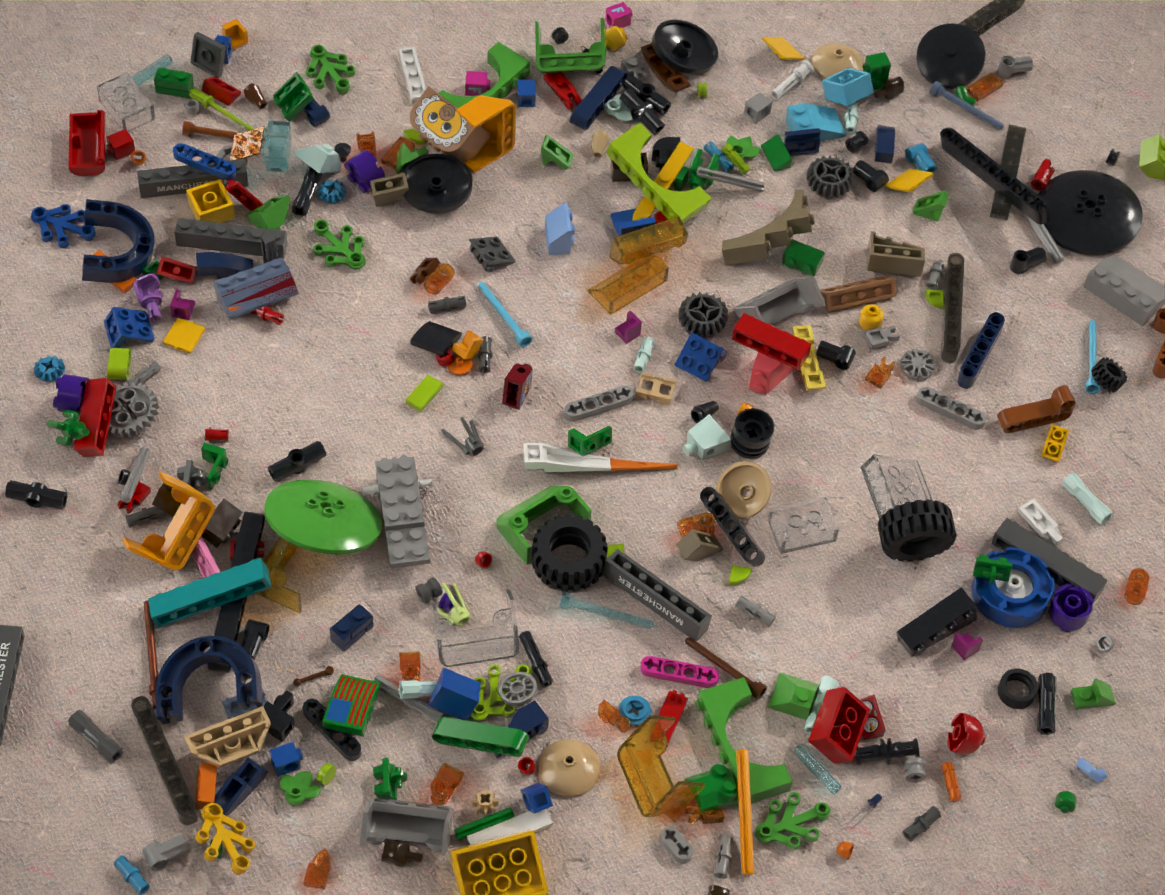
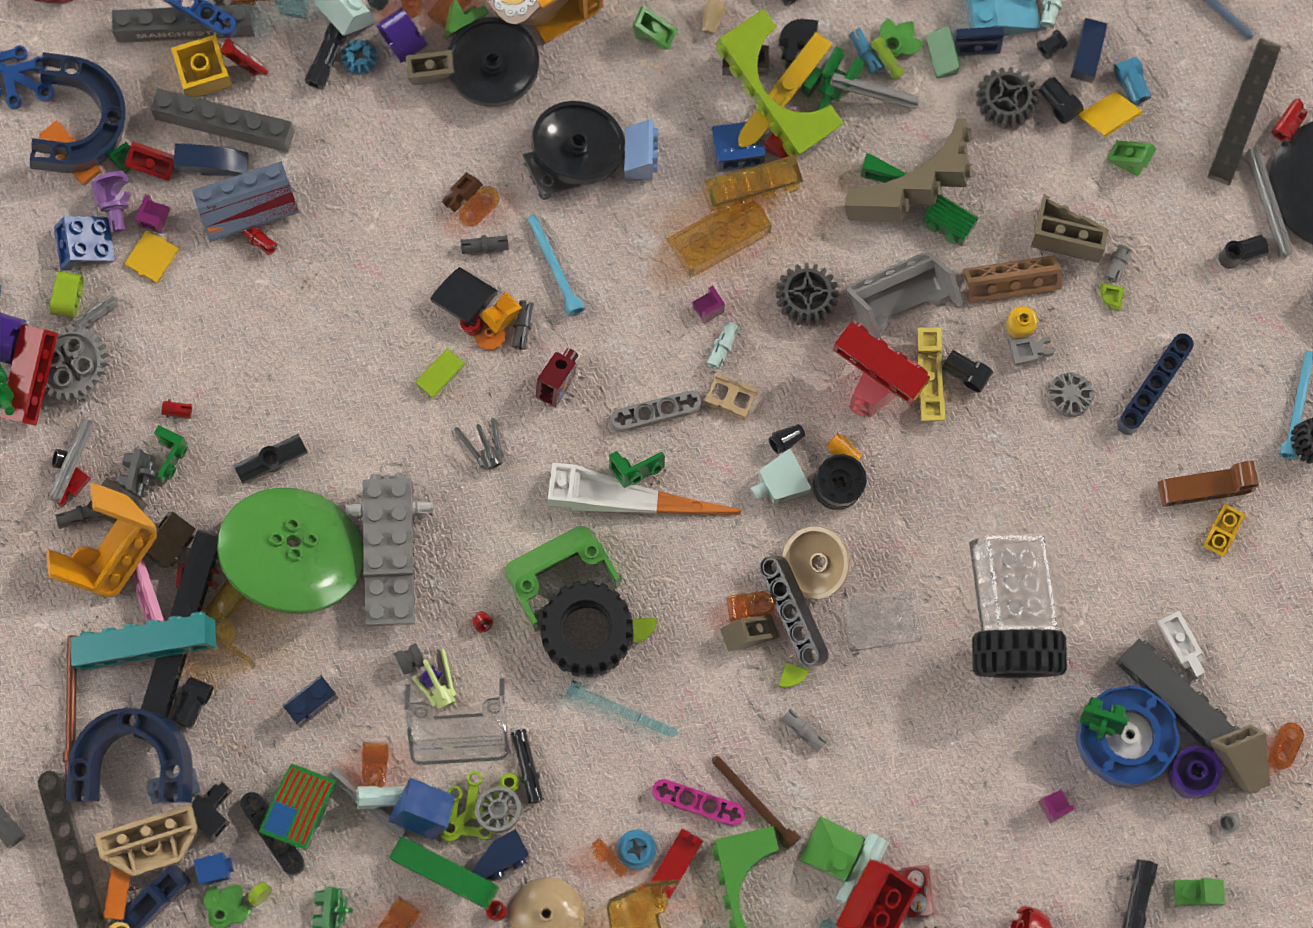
camera: 10 degrees right, 20 degrees up
bright green slope [246,195,290,230] -> none
dark grey piece [260,232,279,264] -> none
reddish brown hinge [293,666,334,686] -> none
bright green plant [313,219,366,269] -> none
dark grey brick [602,549,712,641] -> none
blue bracket [675,332,727,382] -> none
clear orange plate [865,357,895,389] -> none
black wedge [896,587,977,657] -> none
light grey beam [917,387,986,430] -> none
black beam [940,127,1050,224] -> none
clear smoke beam [941,253,964,363] -> none
black tyre [998,668,1038,709] -> none
light aqua axle [1062,473,1113,525] -> none
none -> black dish [531,101,625,185]
none -> green slope [861,153,906,183]
none -> dark tan slope [1211,725,1270,793]

